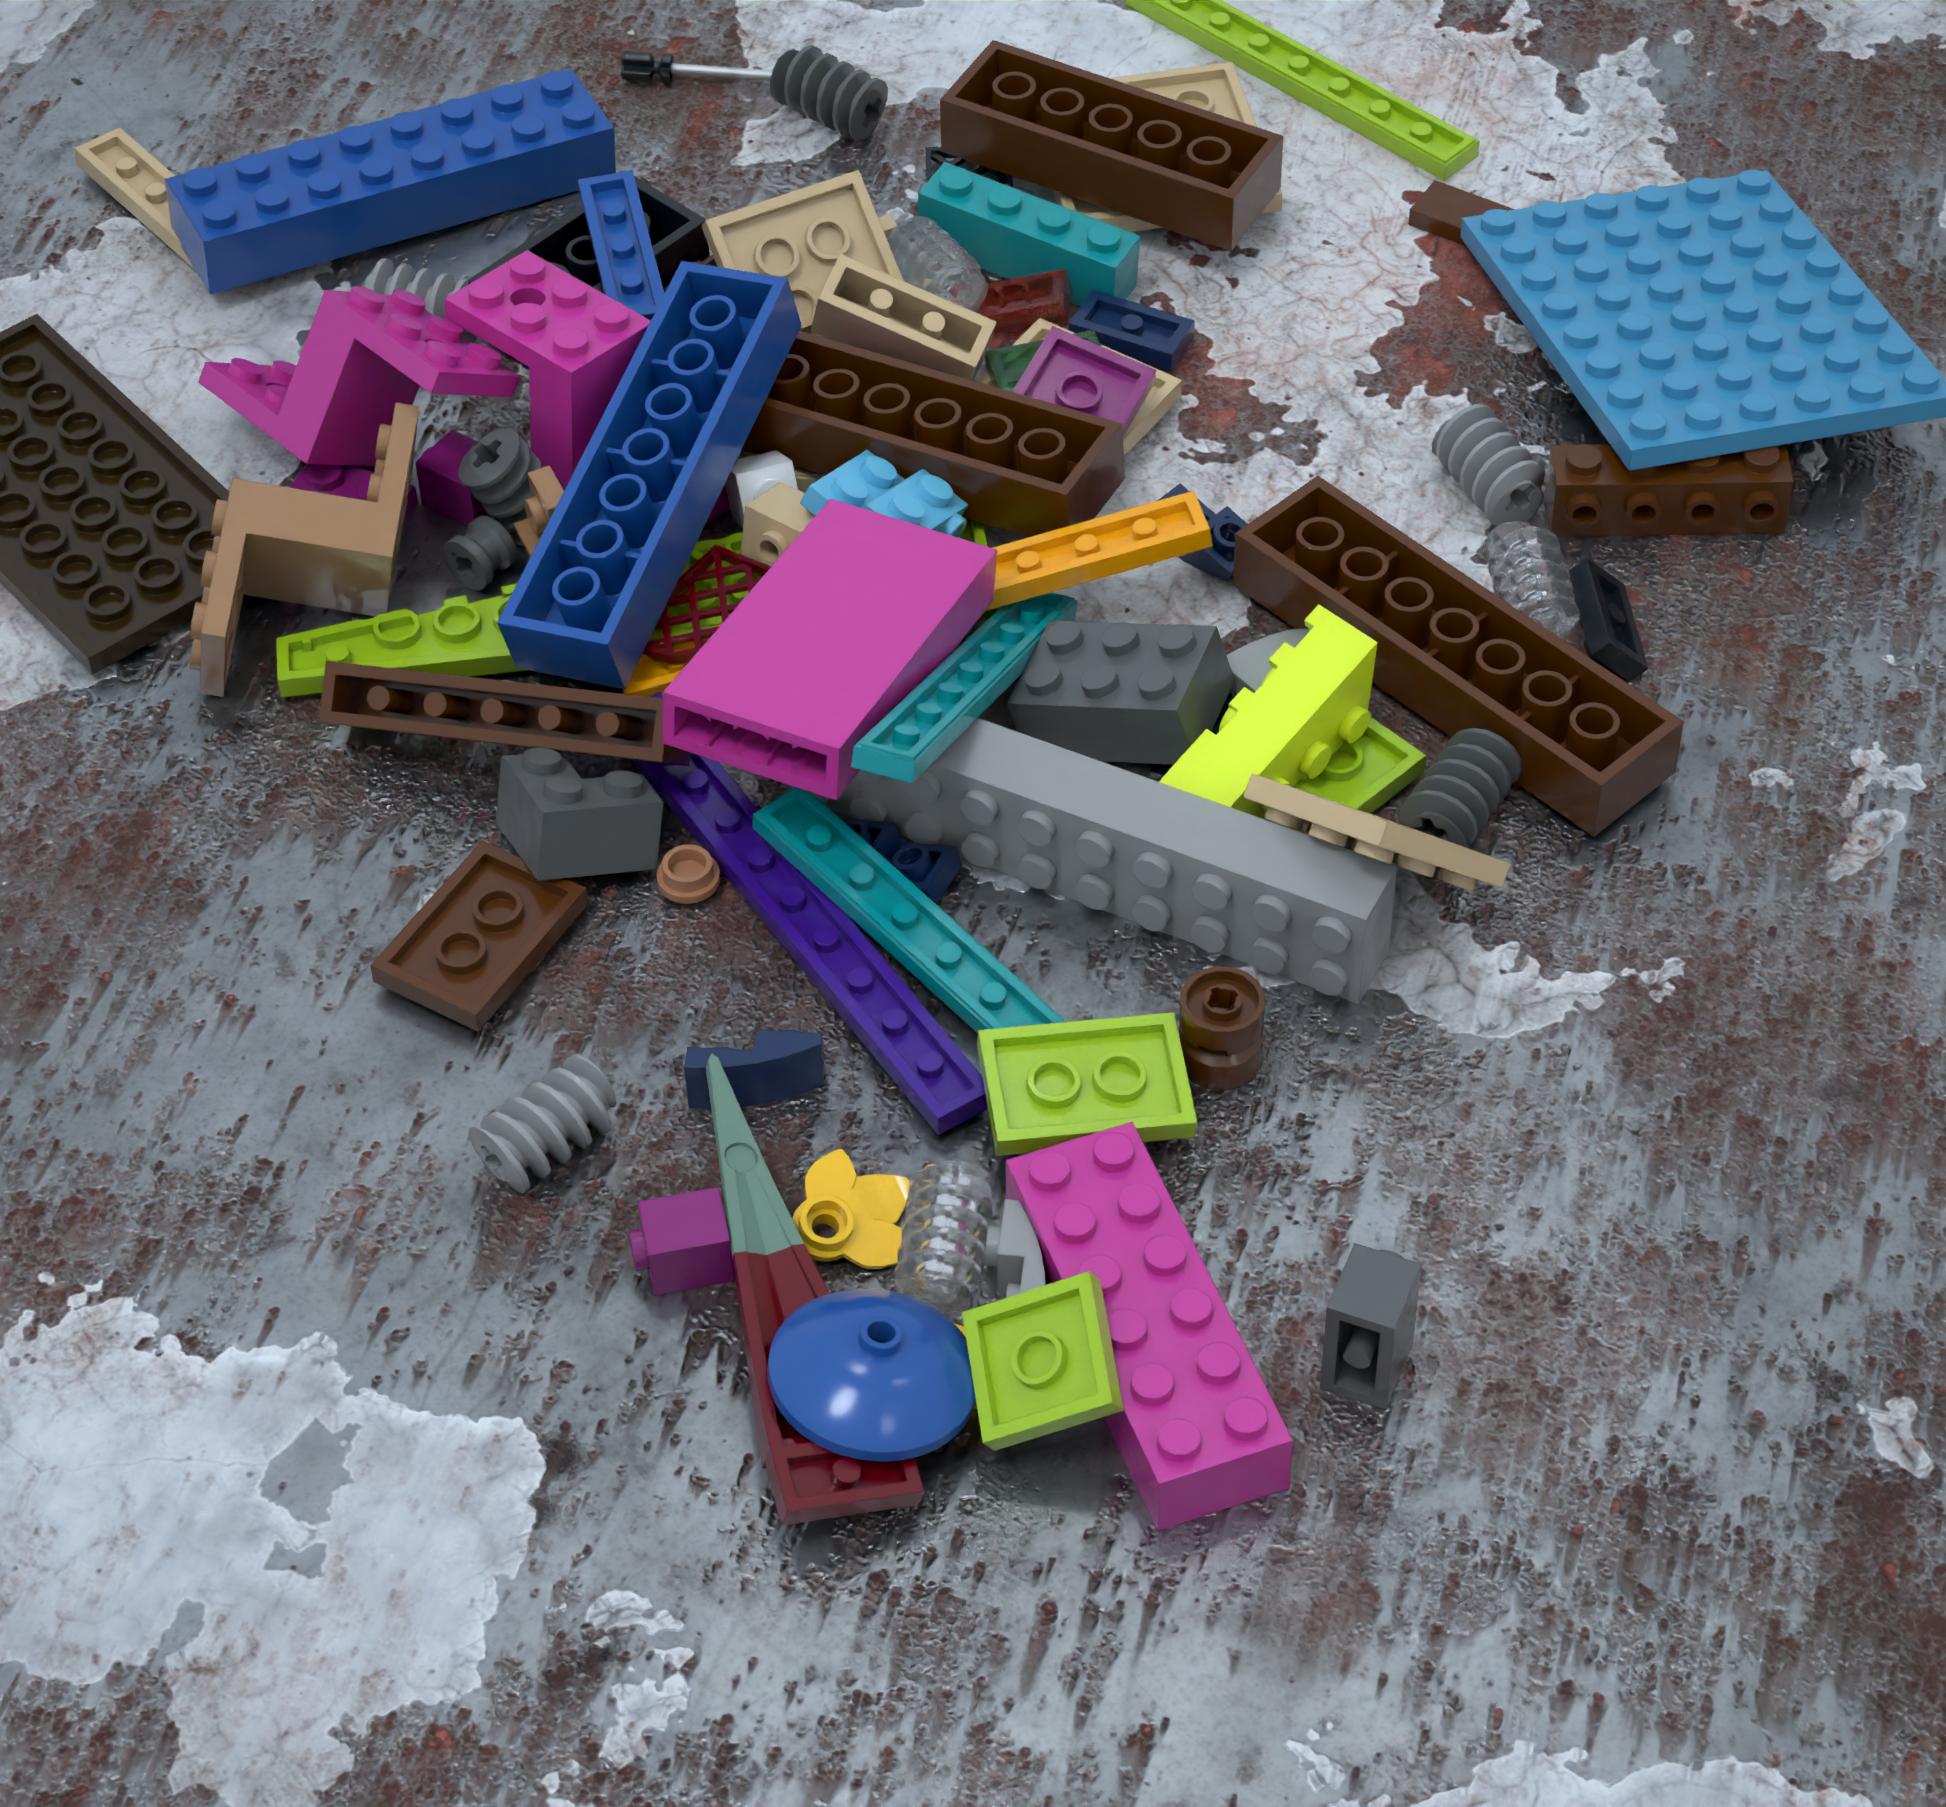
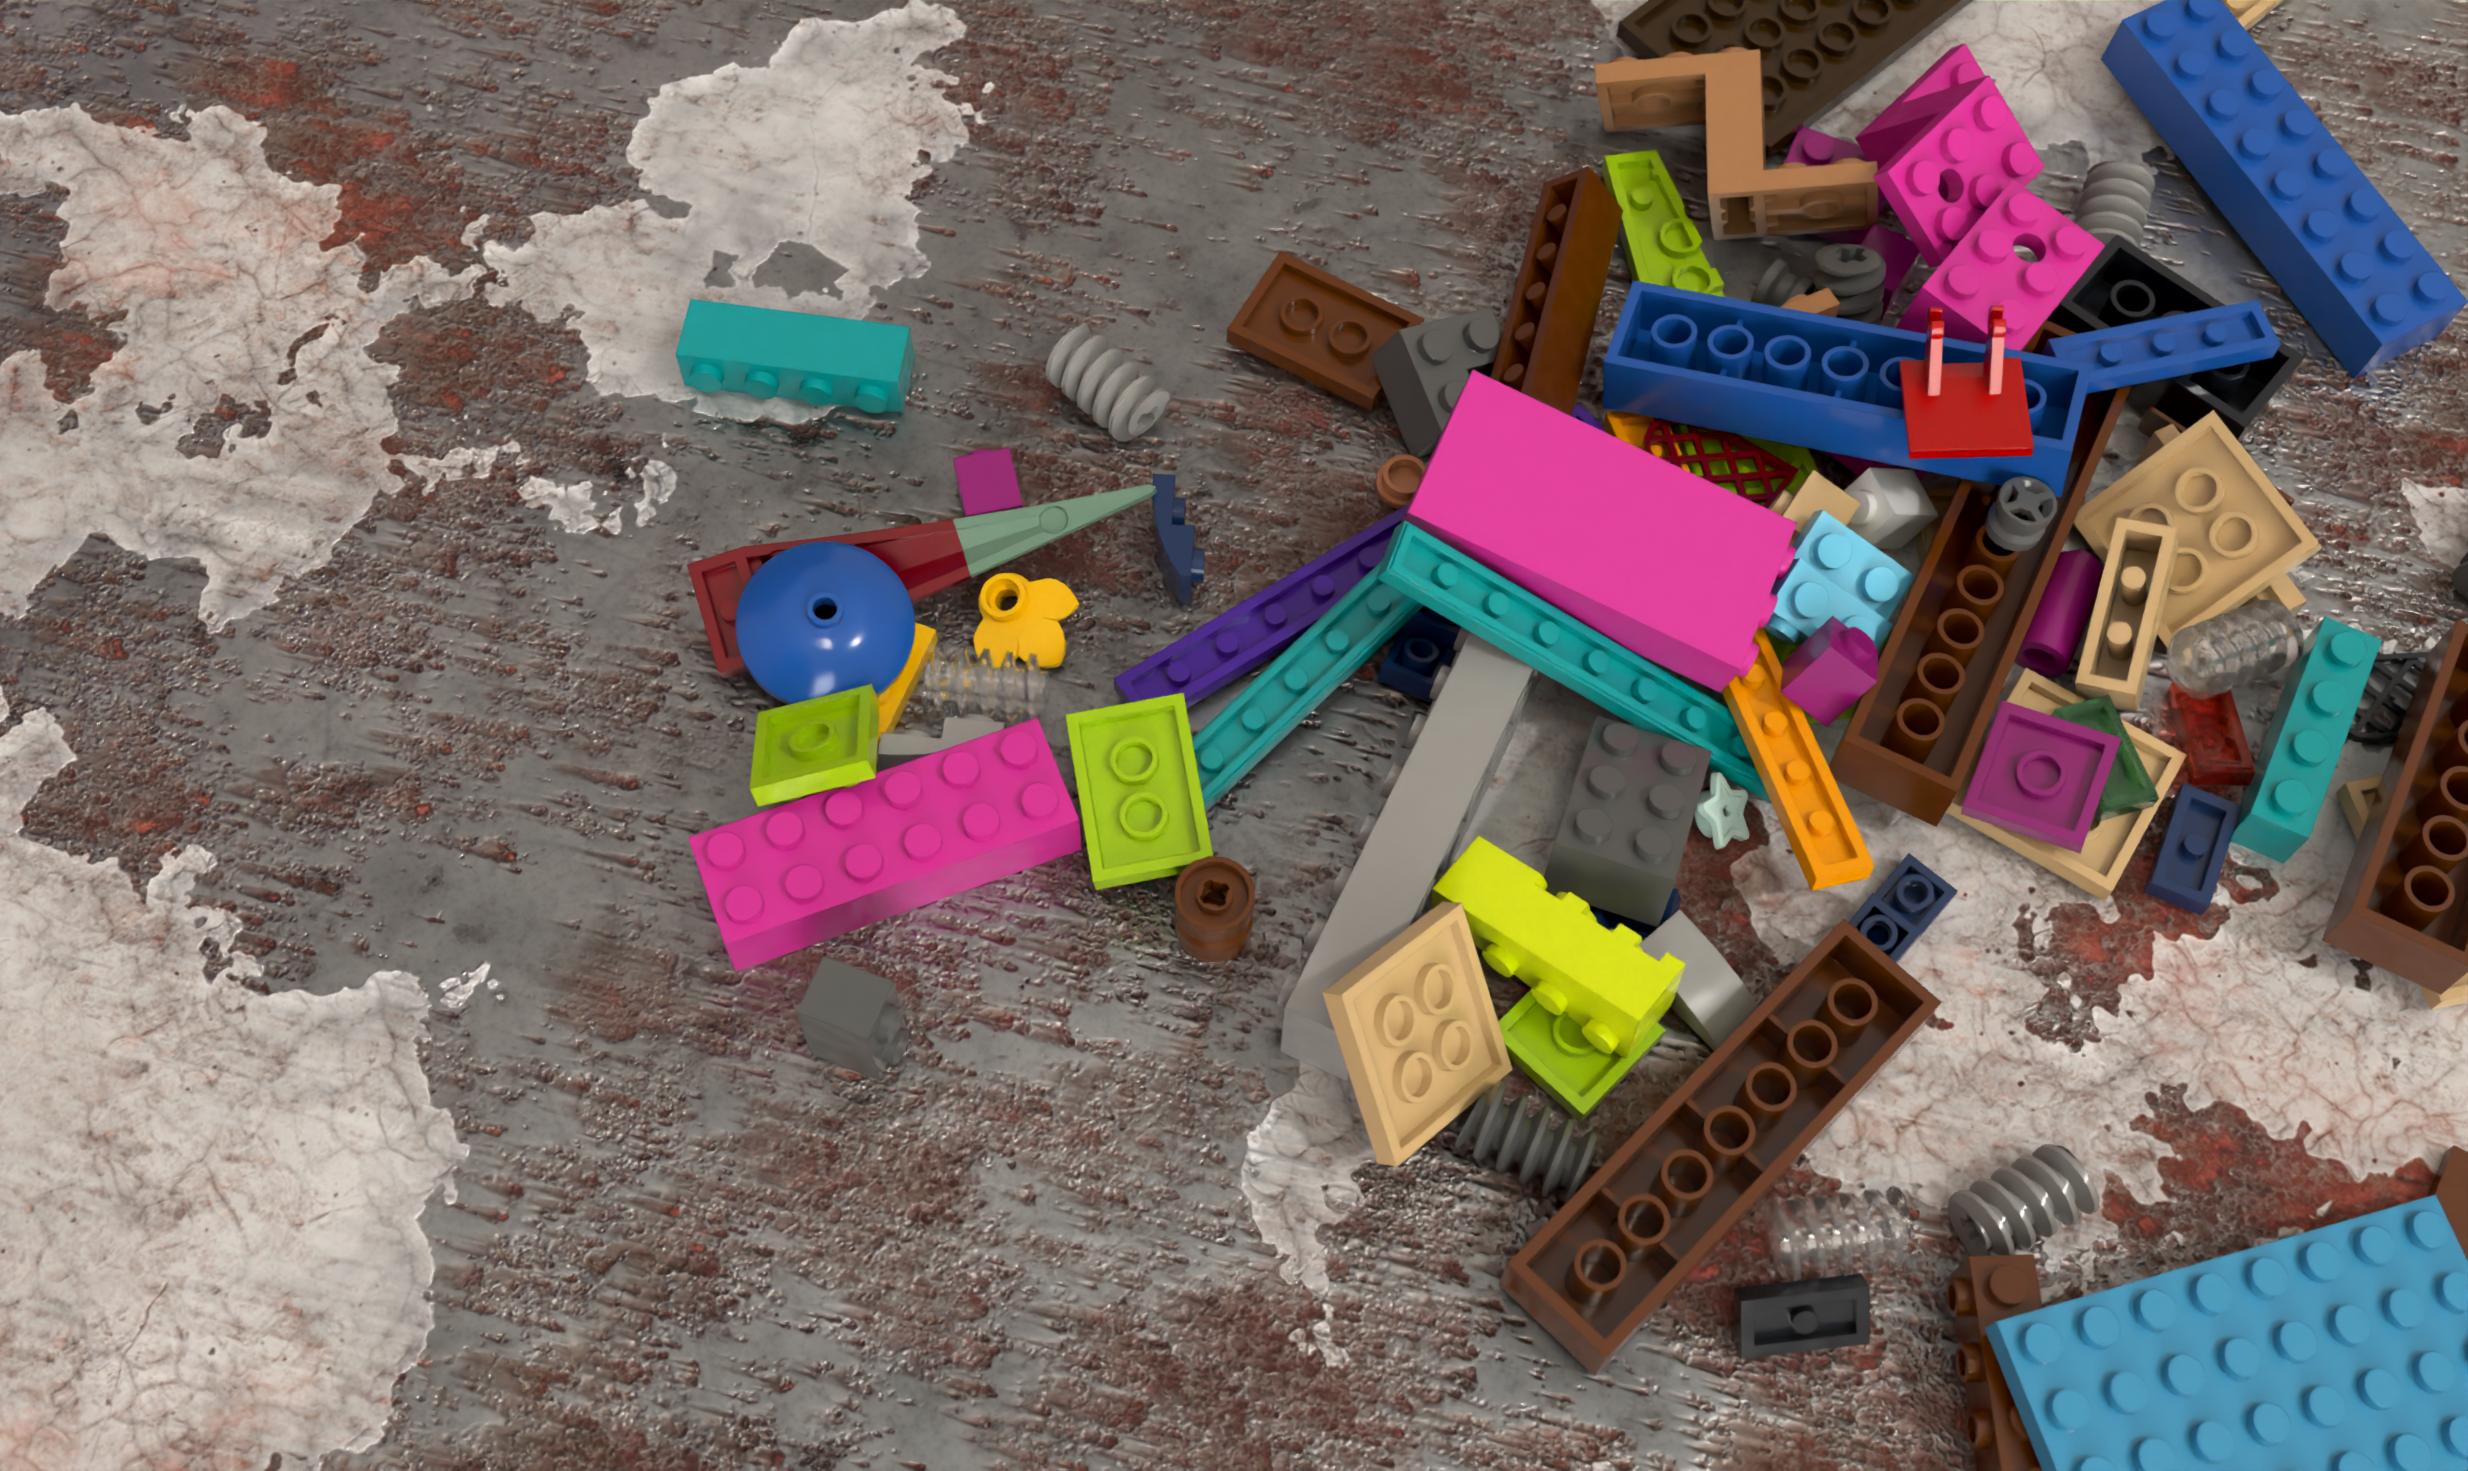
camera: 85 degrees right, 15 degrees up
none -> teal brick [676,299,915,413]
none -> magenta brick [1781,616,1878,727]
none -> red plate [1899,305,2034,459]
none -> dark grey wheel [1985,476,2057,552]

